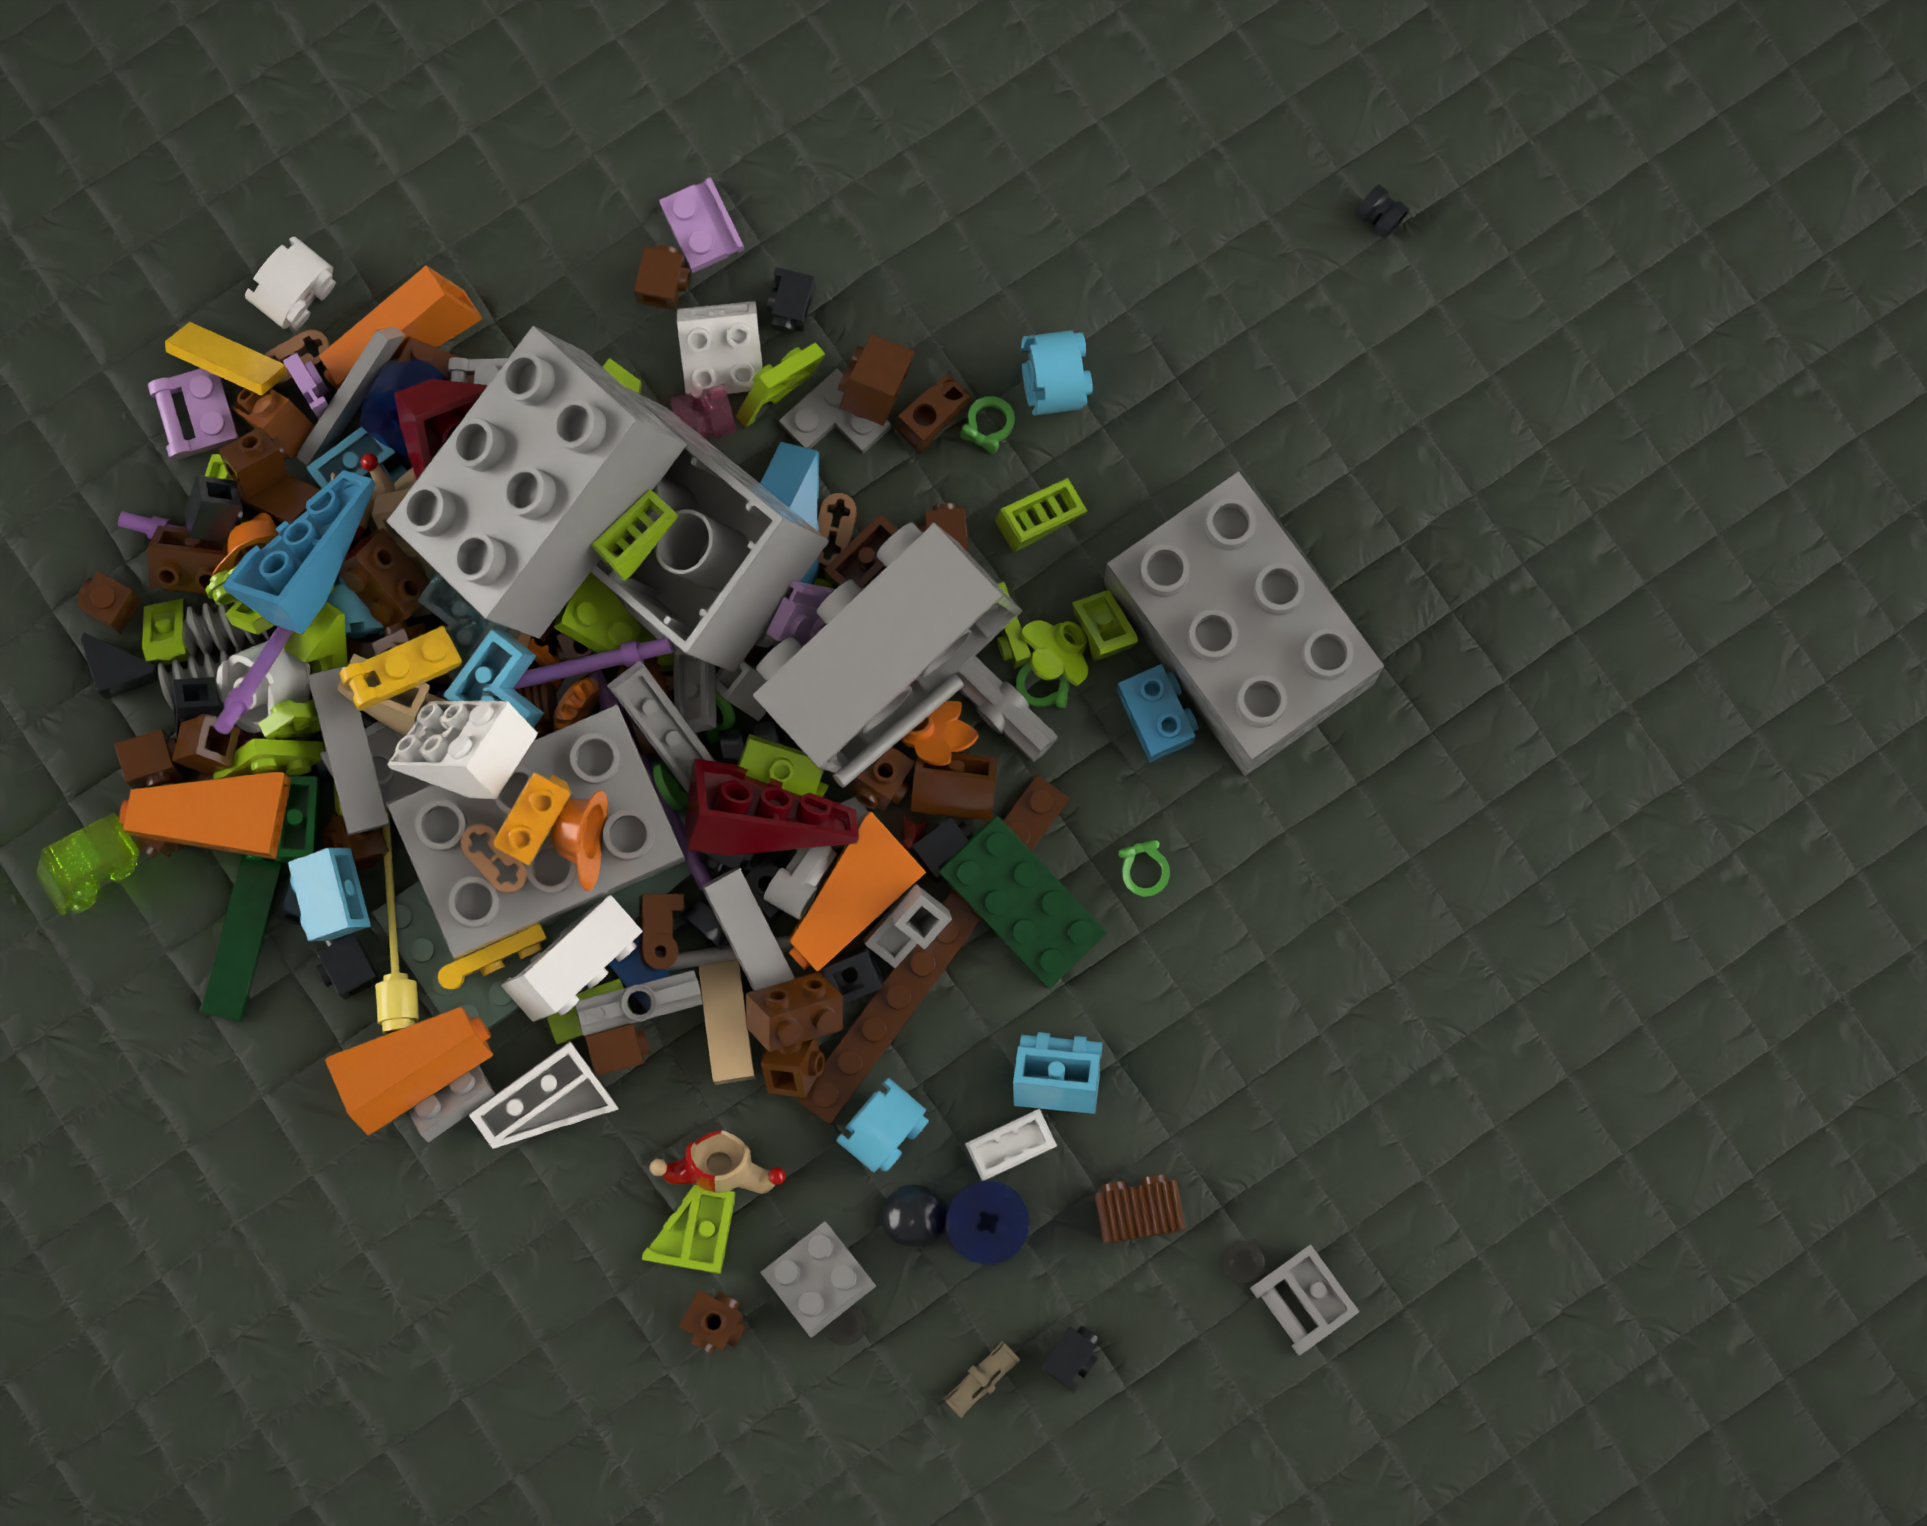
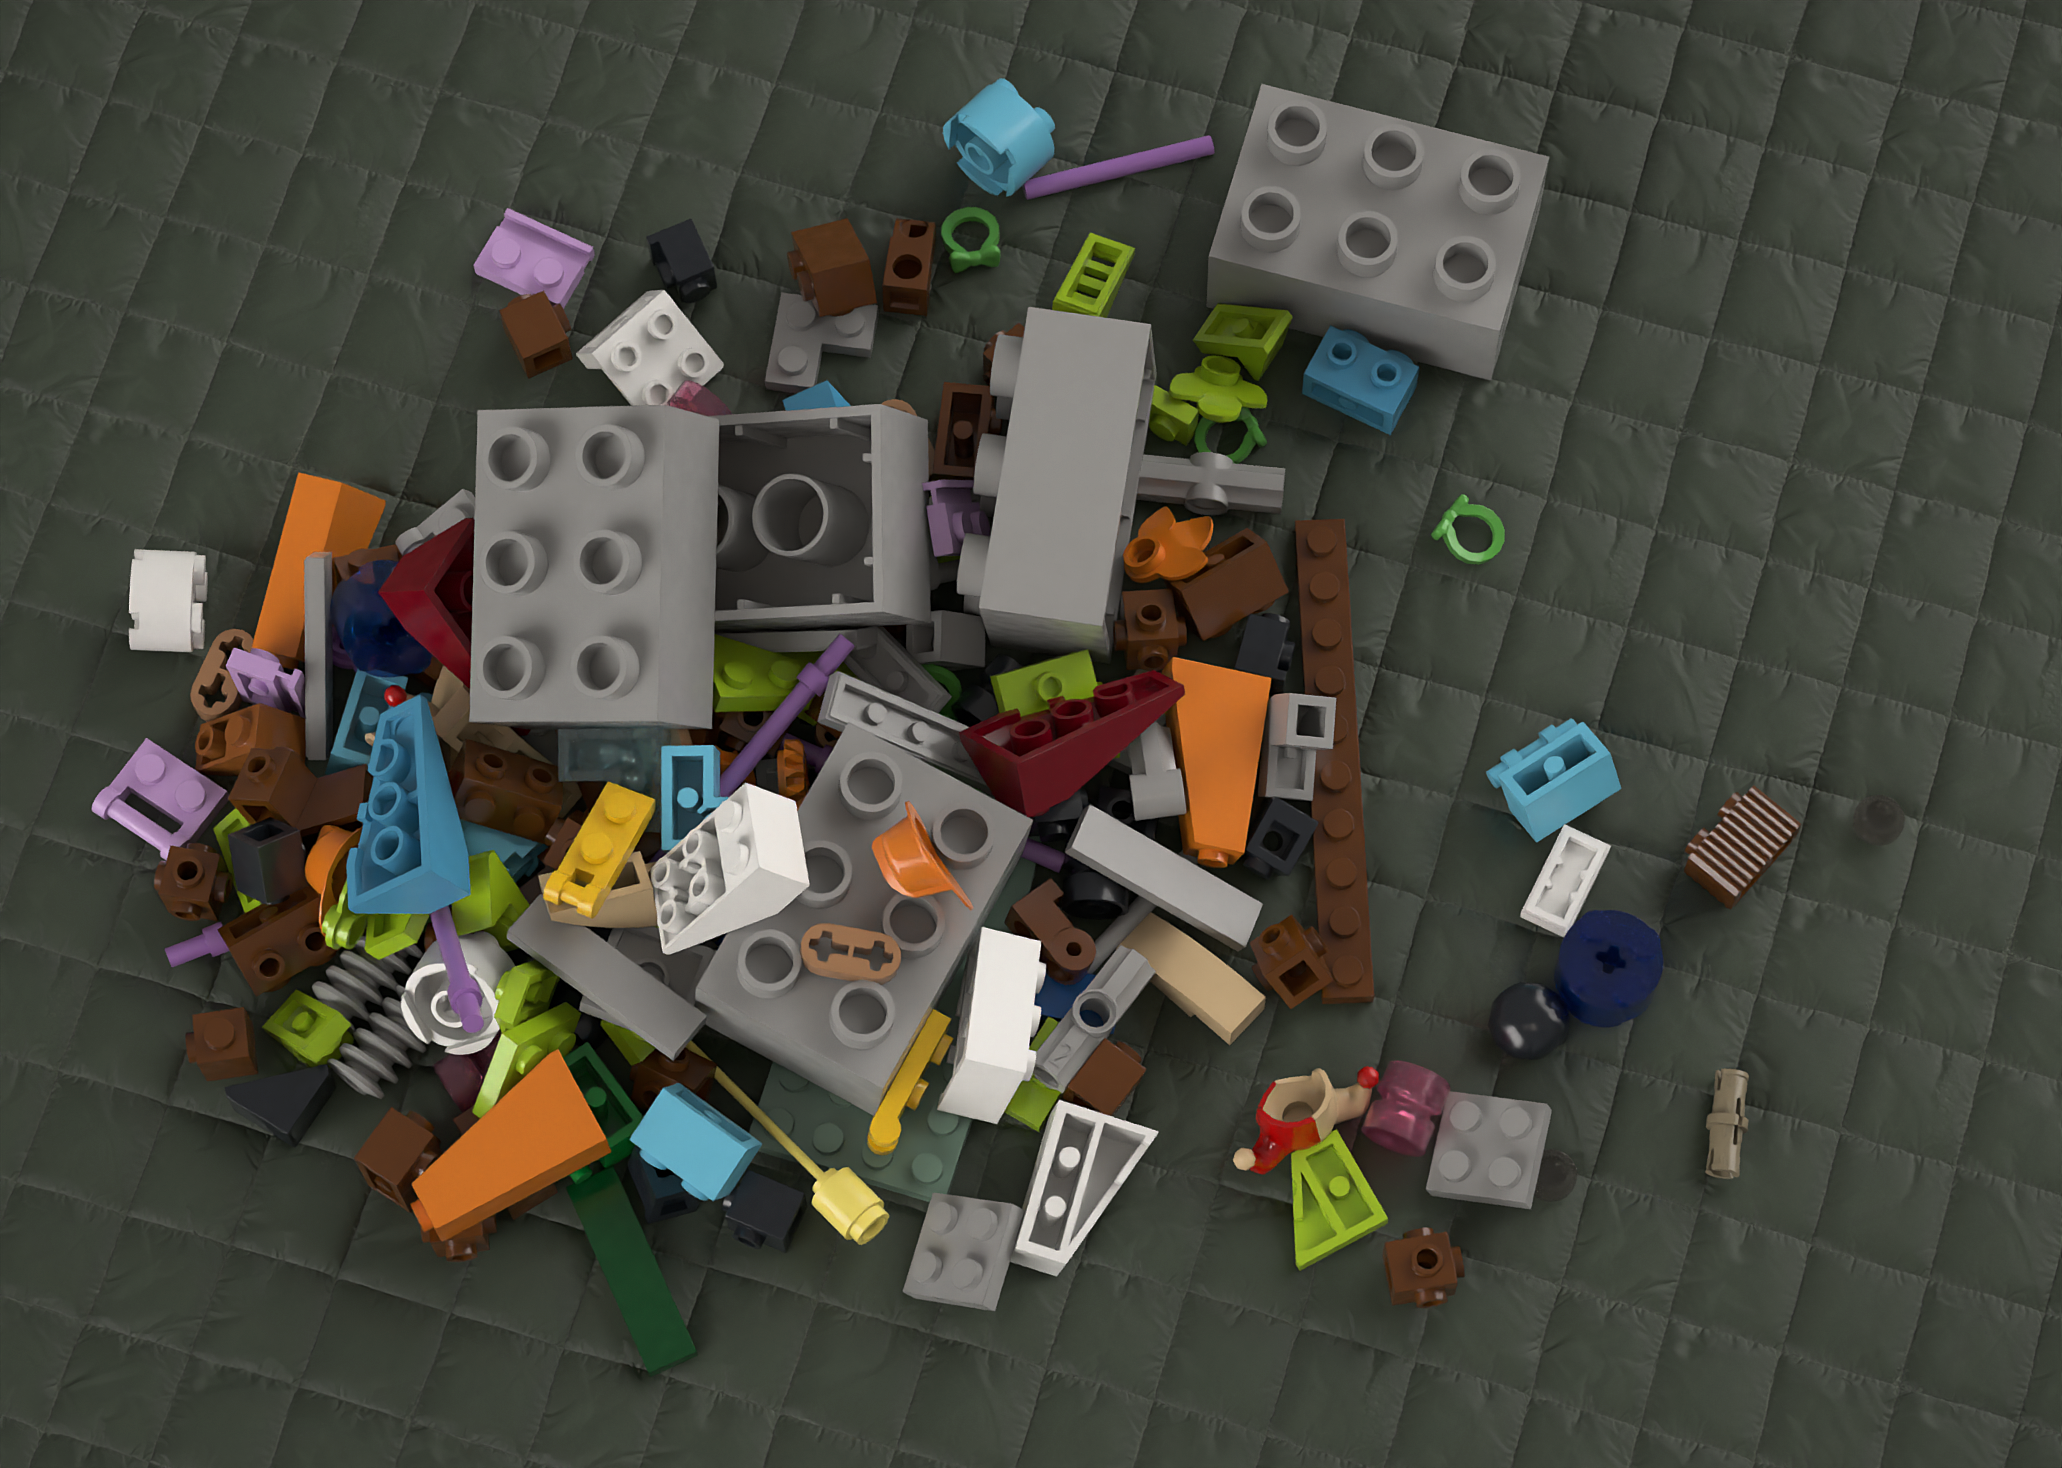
camera: 35 degrees left, 10 degrees down
clear neon green brick [36,812,140,916] -> none
yellow tile [165,322,286,396] -> none
reddish brown brick [172,714,240,774] -> none
black brick [173,677,219,737] -> none
orange slope [325,1006,493,1136] -> none
light orange bracket [493,773,571,865] -> none
lime slope [590,489,678,582] -> none
lime wing [736,342,825,428] -> none
reddish brown brick [746,972,843,1052] -> none
light grey bar [833,674,964,788] -> none
medium azure brick [836,1078,929,1173] -> none
clear red hand [900,814,927,849] -> none
dark green plate [937,815,1107,989] -> none
black brick [1040,1326,1101,1393] -> none
light grey plate [1250,1244,1359,1356] -> none
none -> reddish brown brick [154,843,233,921]
none -> medium lavender bar [1023,135,1215,200]
none -> clear pink wheel [1361,1061,1451,1157]

